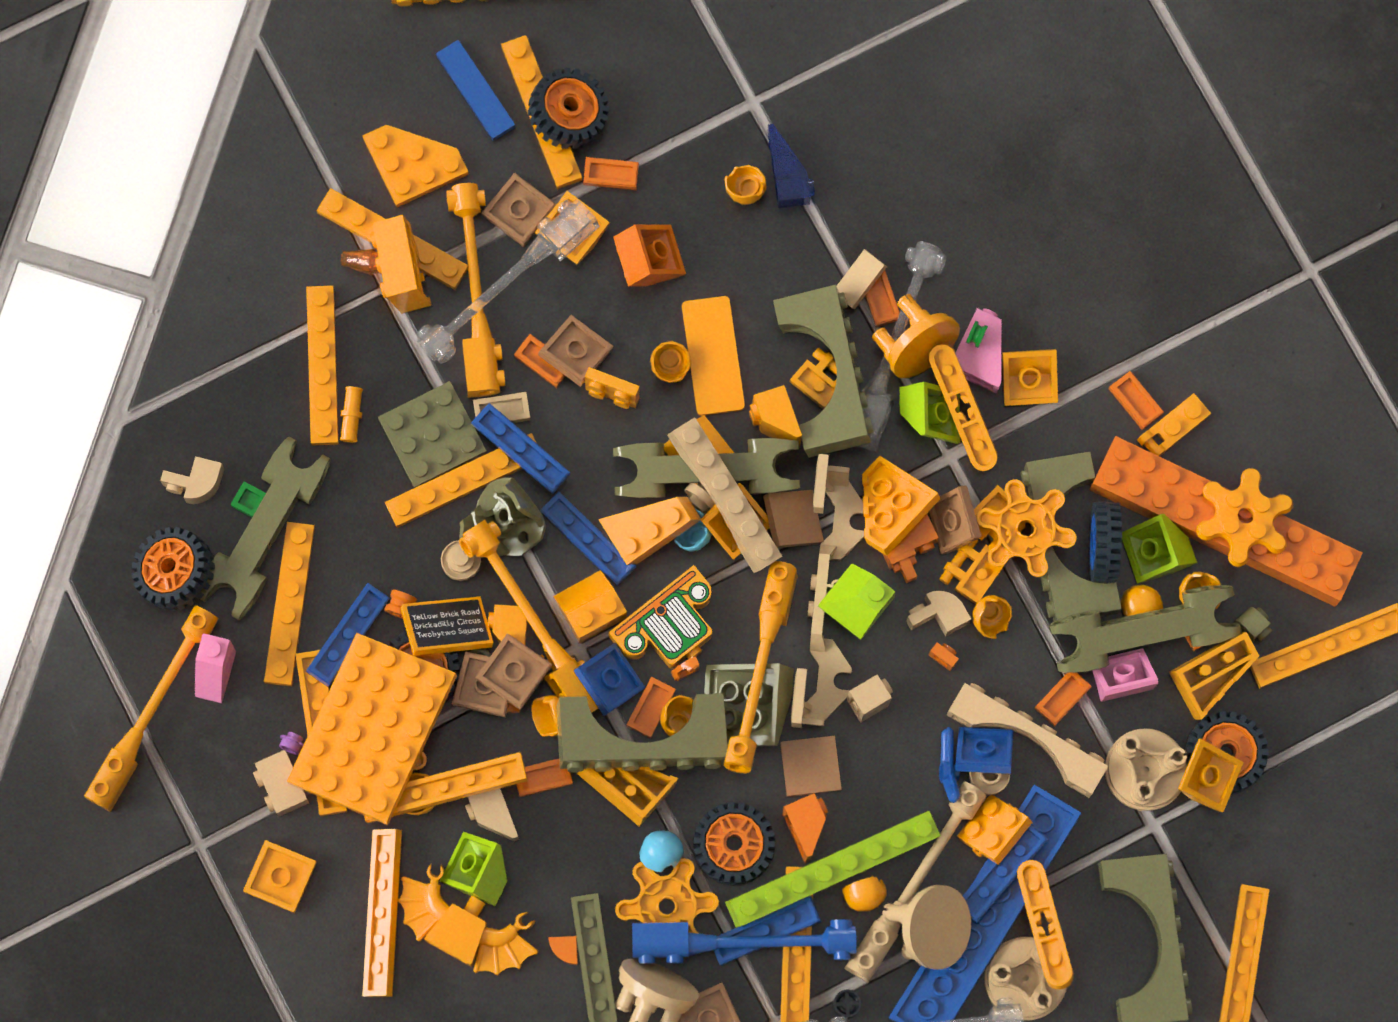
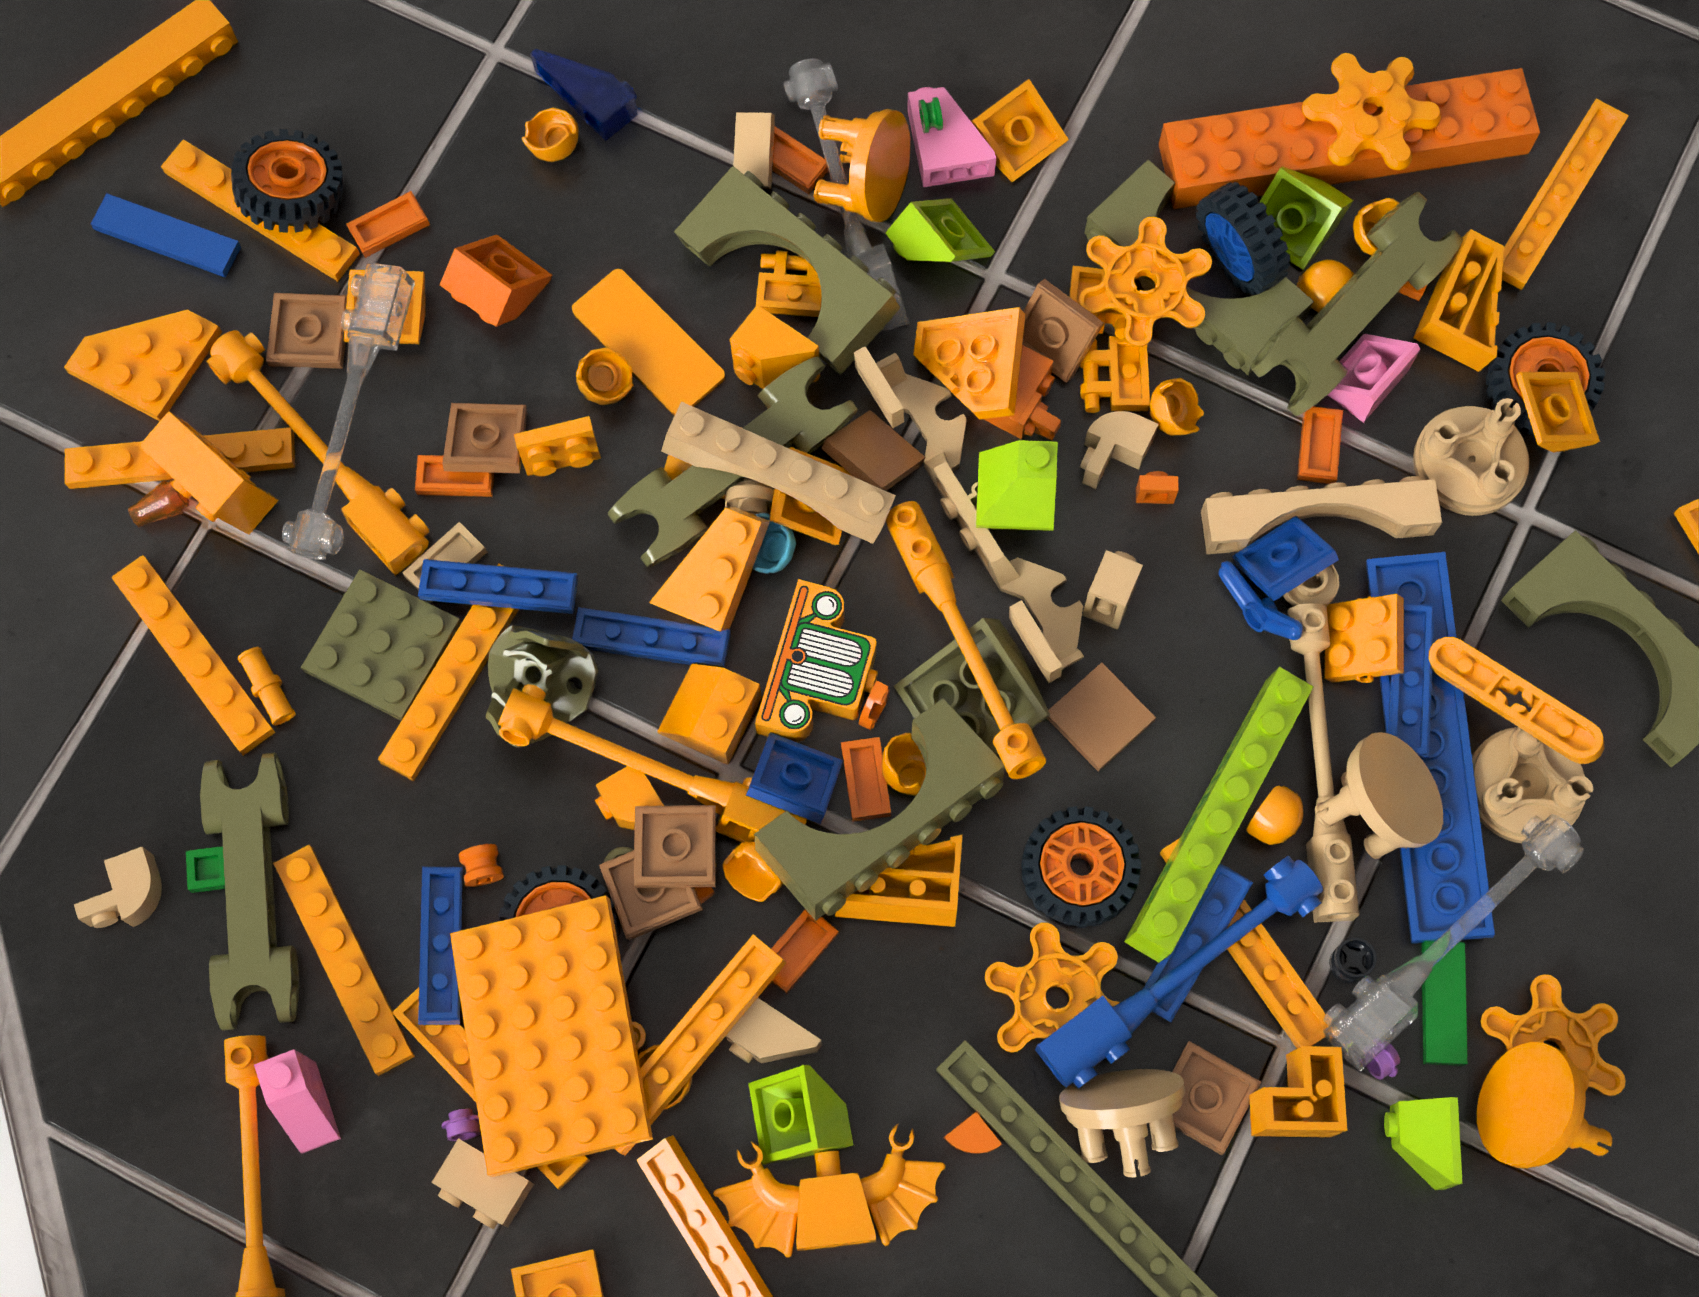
camera: 30 degrees left, 5 degrees down
wheel [132,527,215,611] -> none
black tile [401,596,493,656] -> none
tan plate [441,540,481,581] -> none
medium azure hair [639,830,684,872] -> none
orange slope [782,793,828,864] -> none
light orange piece [929,344,998,471] -> none
orange tile [1109,371,1164,430] -> none
light orange plate [1137,393,1211,457] -> none
olive plate [1234,607,1273,643] -> none

